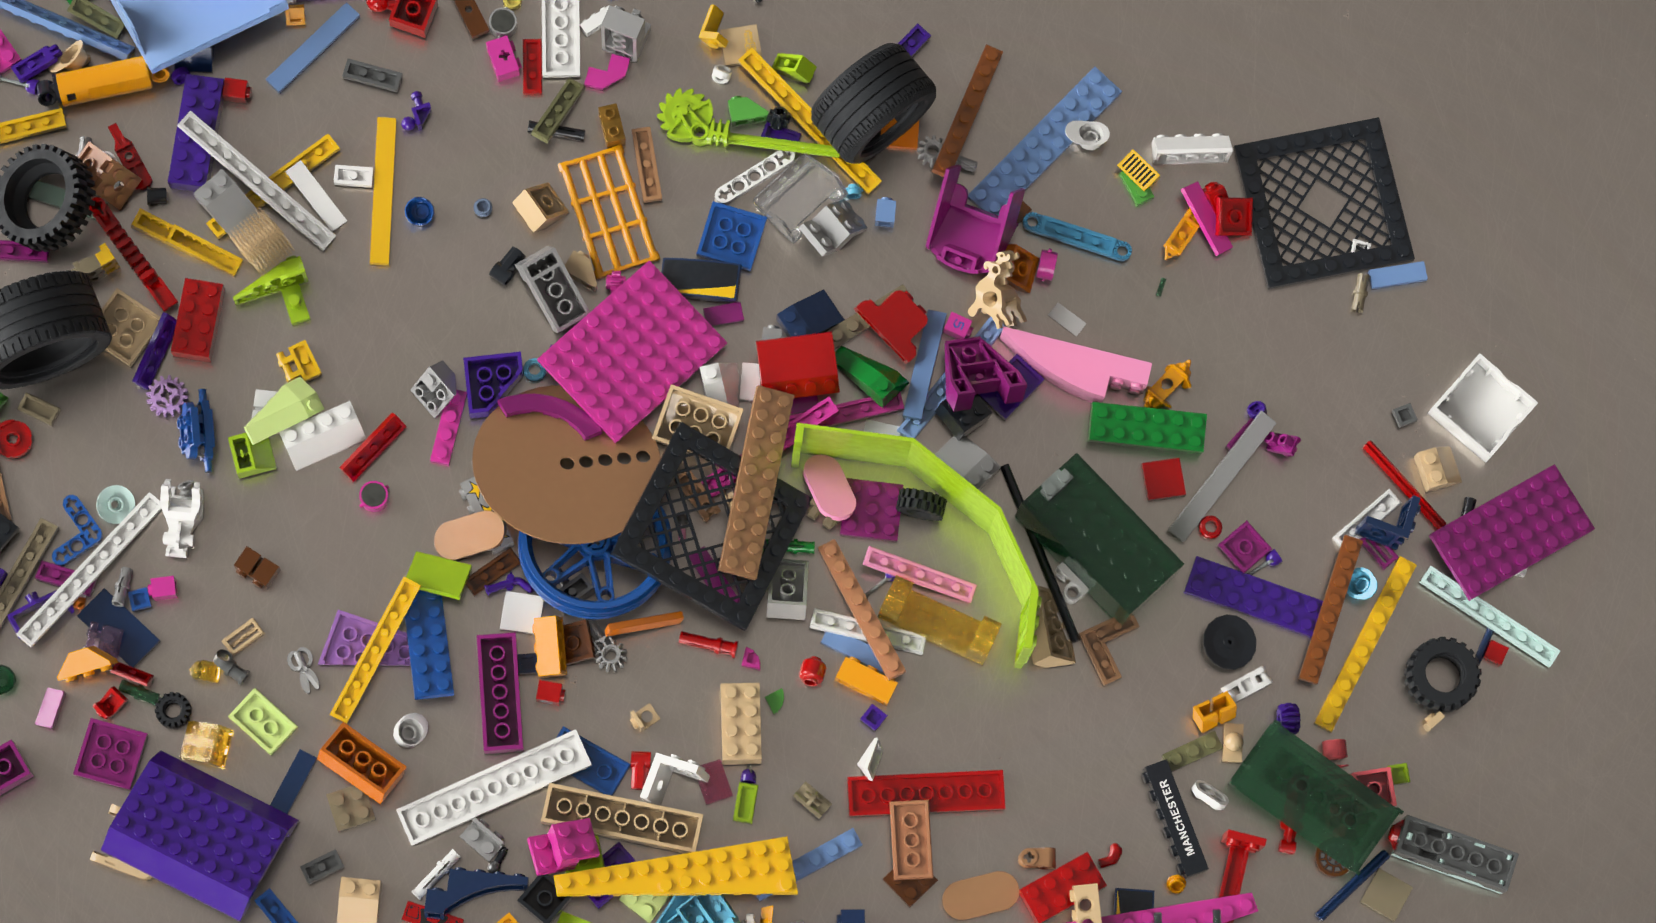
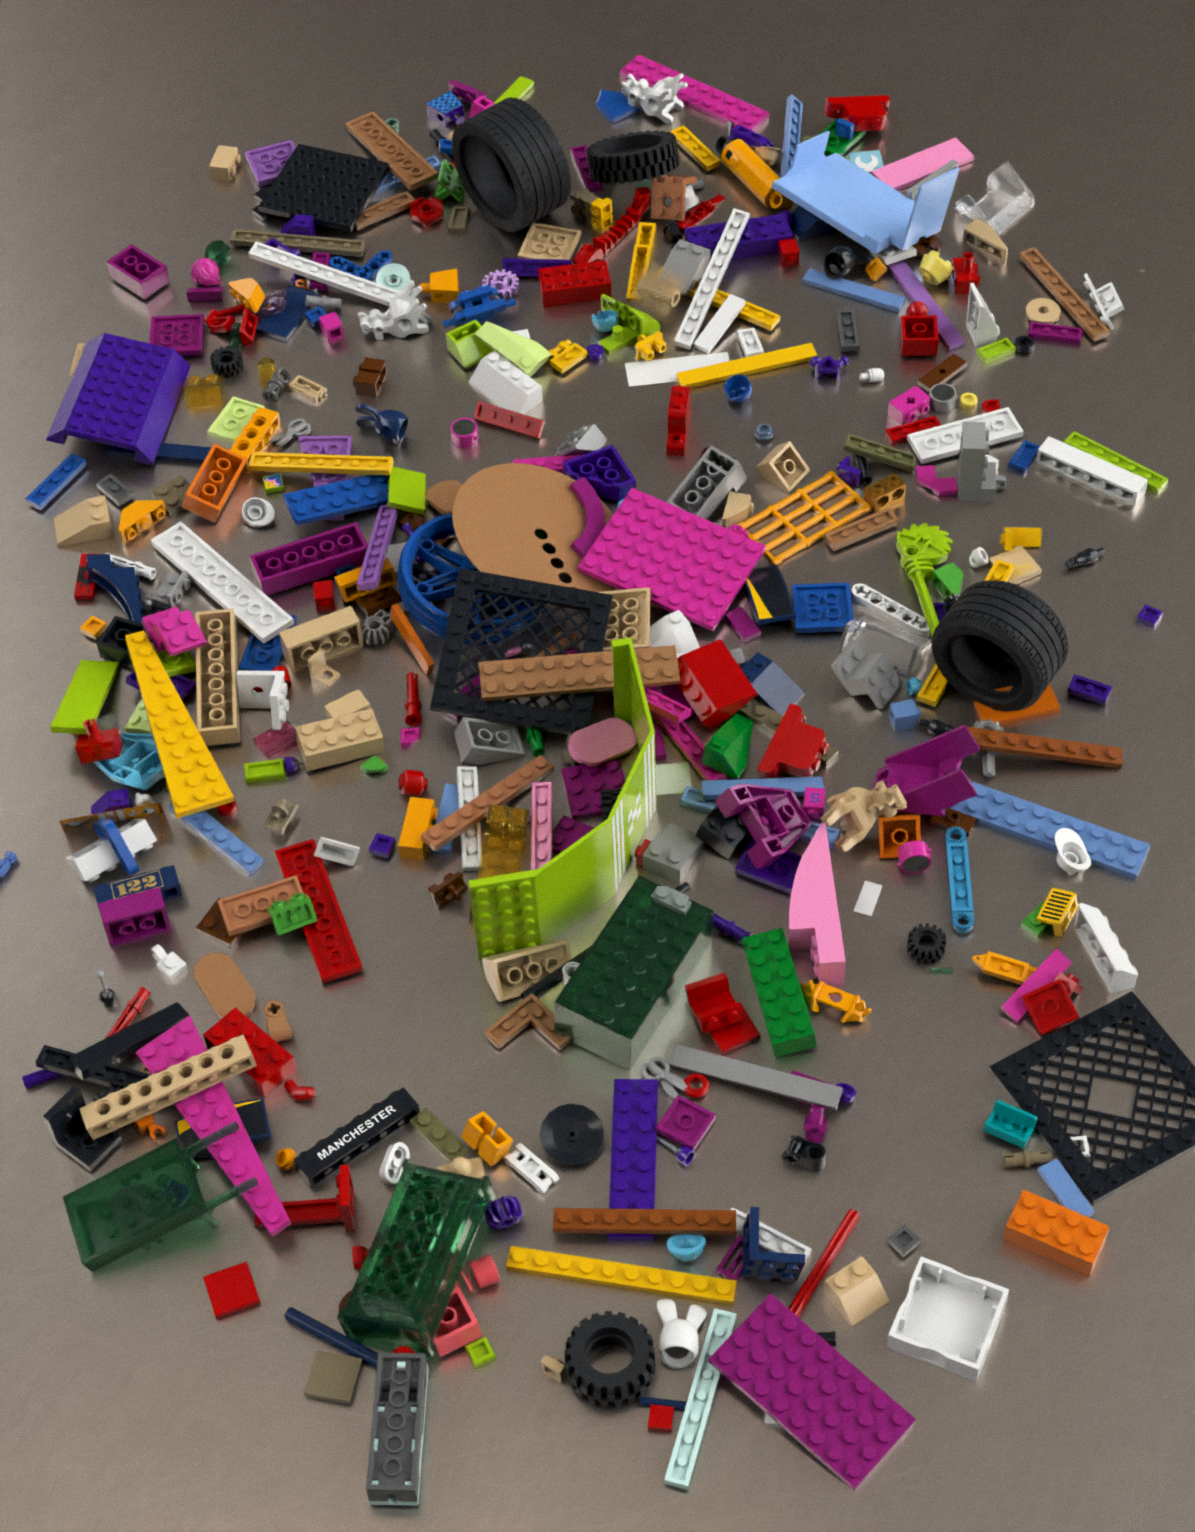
camera: 85 degrees right, 25 degrees down
none -> light orange slope [119,500,167,544]
none -> dark pink hair [190,258,220,287]
none -> red piece [217,304,245,317]
none -> light orange brick [229,407,281,473]
none -> tile [263,473,284,494]
none -> bright green bracket [267,893,318,936]
none -> tan brick [279,606,364,673]
none -> tan brick [324,689,371,719]
none -> dark blue piece [355,404,409,445]
none -> medium lavender plate [357,505,399,591]
none -> light orange torso [420,268,459,303]
none -> reddish brown hips [428,871,468,909]
none -> magenta plate [552,815,594,855]
none -> dark purple tile [586,344,604,361]
none -> medium azure hair [591,310,619,333]
none -> white sticker [625,352,730,387]
none -> yellow hips [635,331,667,361]
none -> light grey piece [641,1057,687,1100]
none -> white piece [657,1299,707,1369]
none -> red brick [666,386,692,456]
none -> red panel [684,973,744,1033]
none -> dark purple pin [709,913,752,943]
none -> black piece [781,1135,826,1172]
none -> black piece [823,245,871,279]
none -> dark purple bracket [837,456,861,488]
none -> white cylinder [859,368,885,383]
none -> black tyre [907,923,946,964]
none -> black piece [919,718,955,736]
none -> teal bracket [983,1100,1038,1148]
none -> orange brick [1003,1189,1110,1277]

